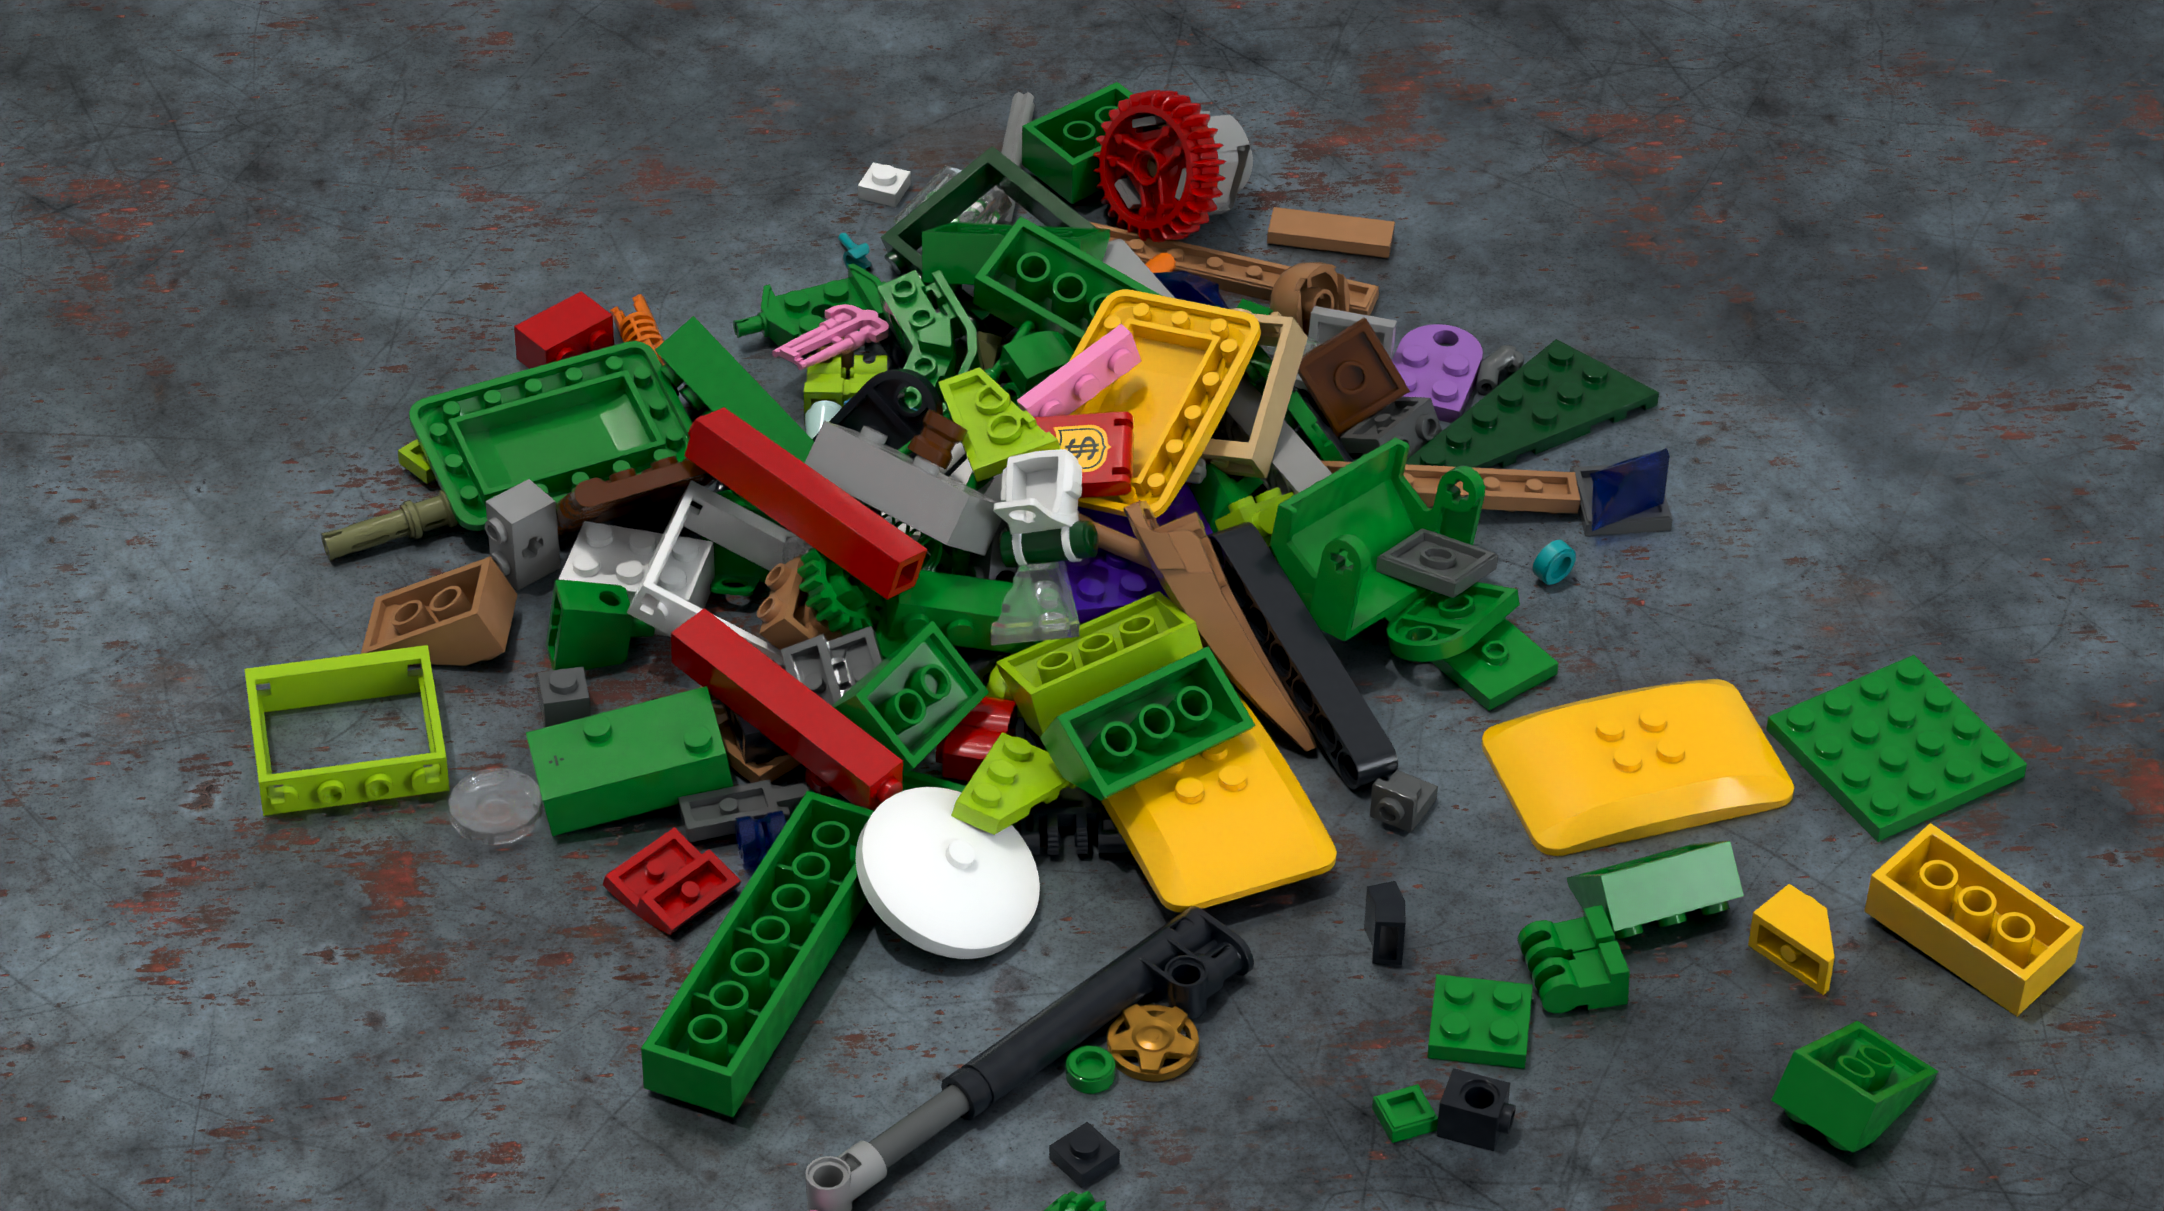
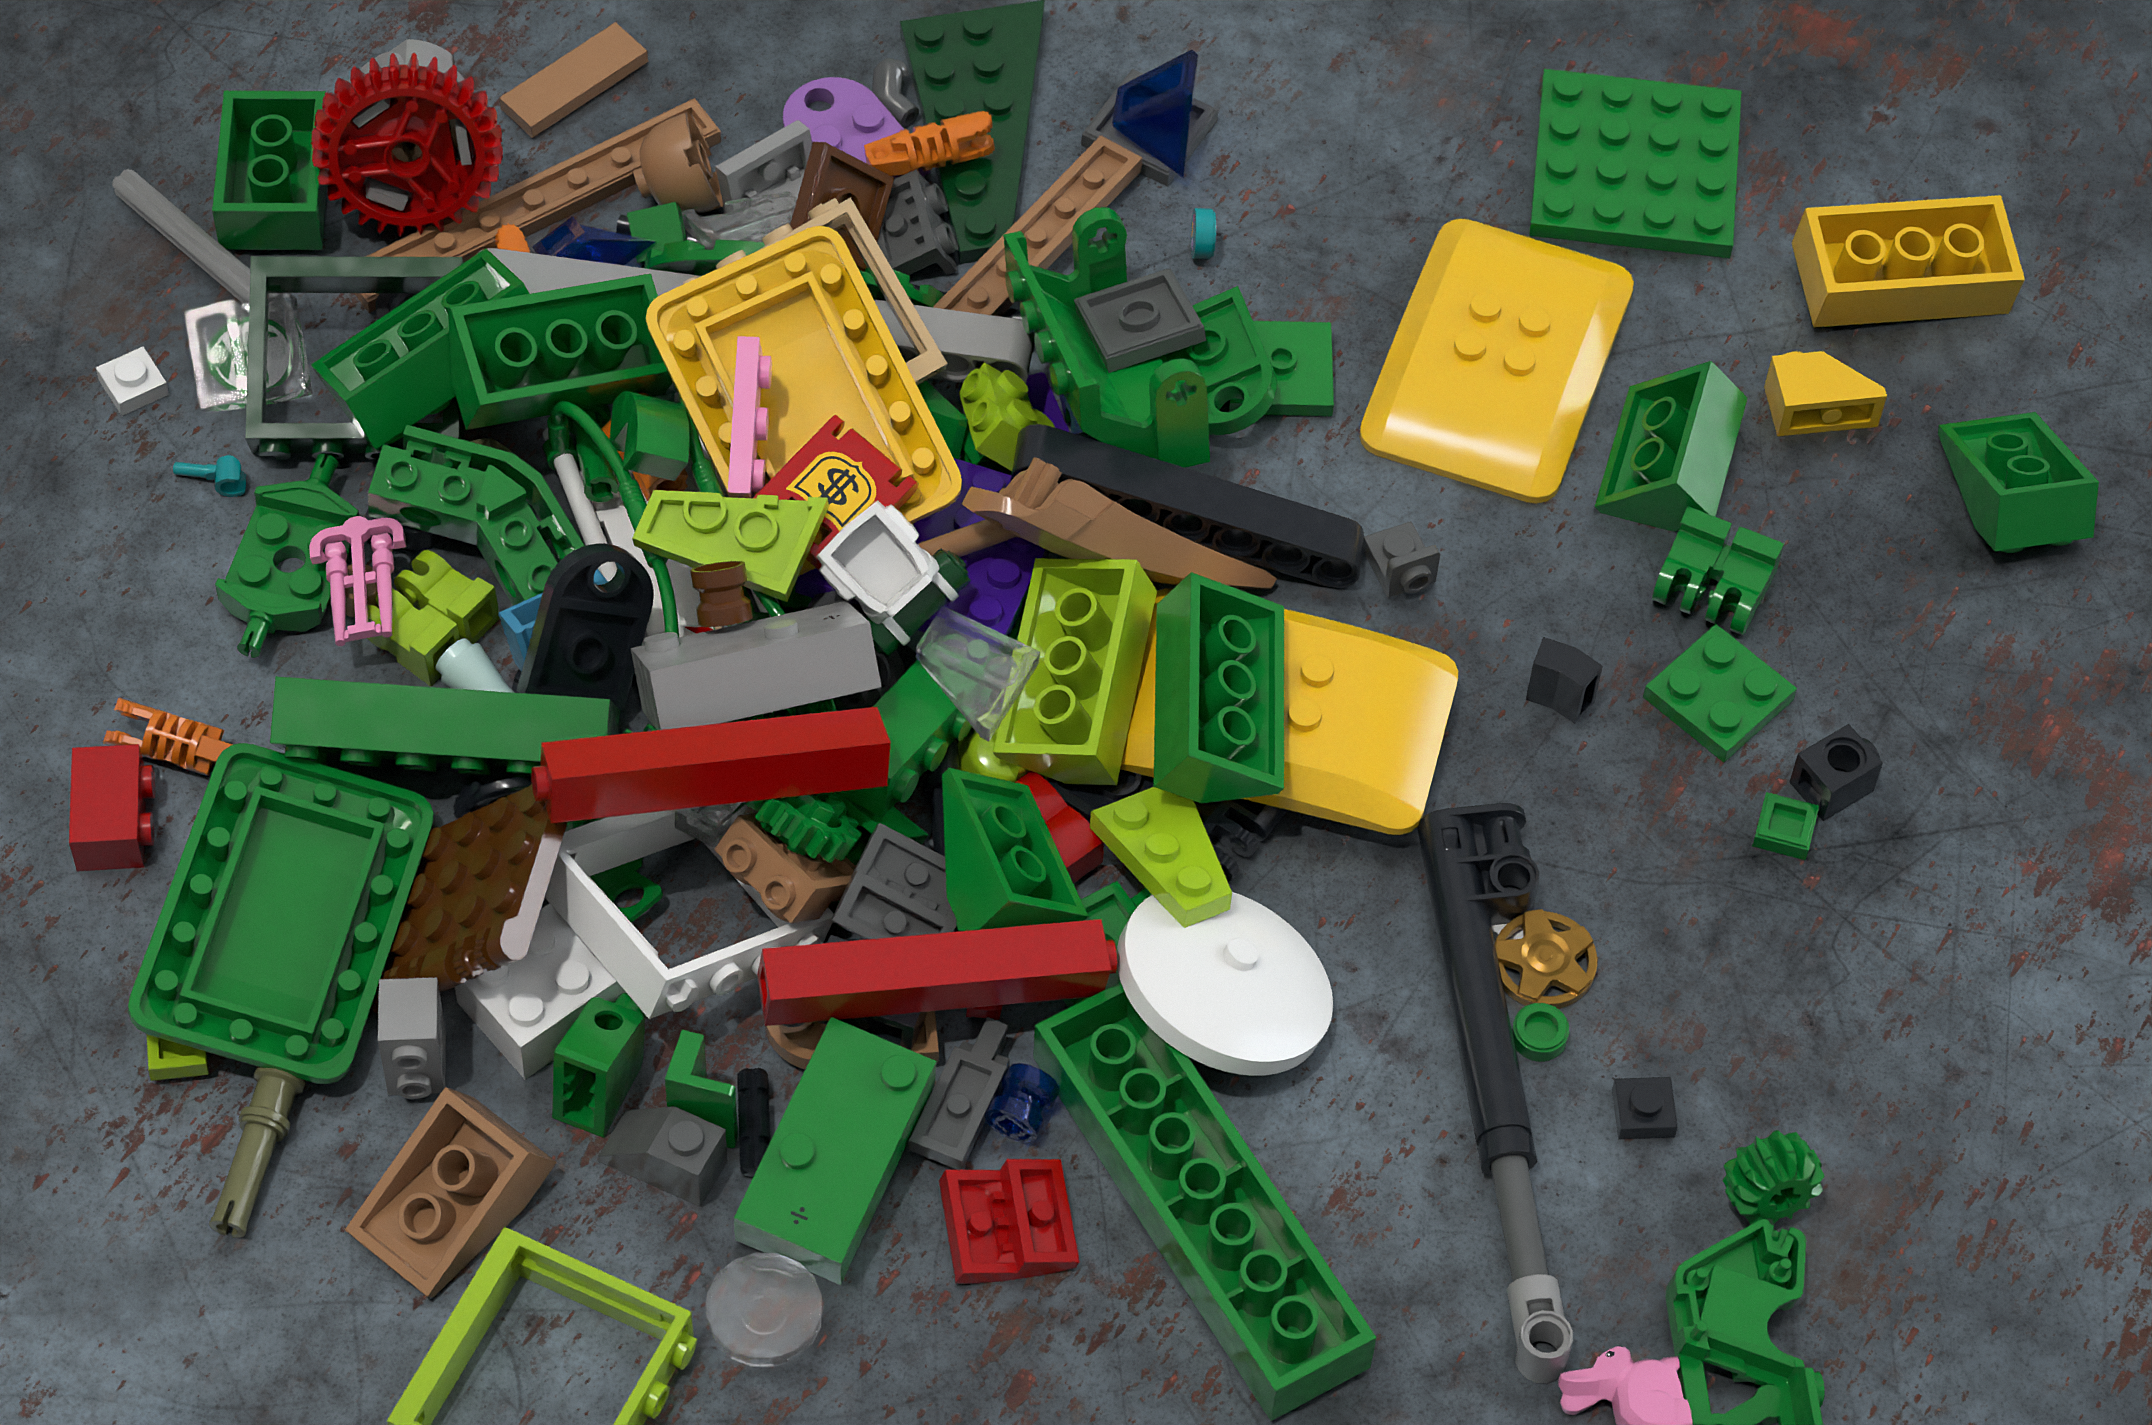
camera: 55 degrees left, 15 degrees up
none -> green panel [665,1030,738,1148]
none -> orange hinge [864,111,995,176]

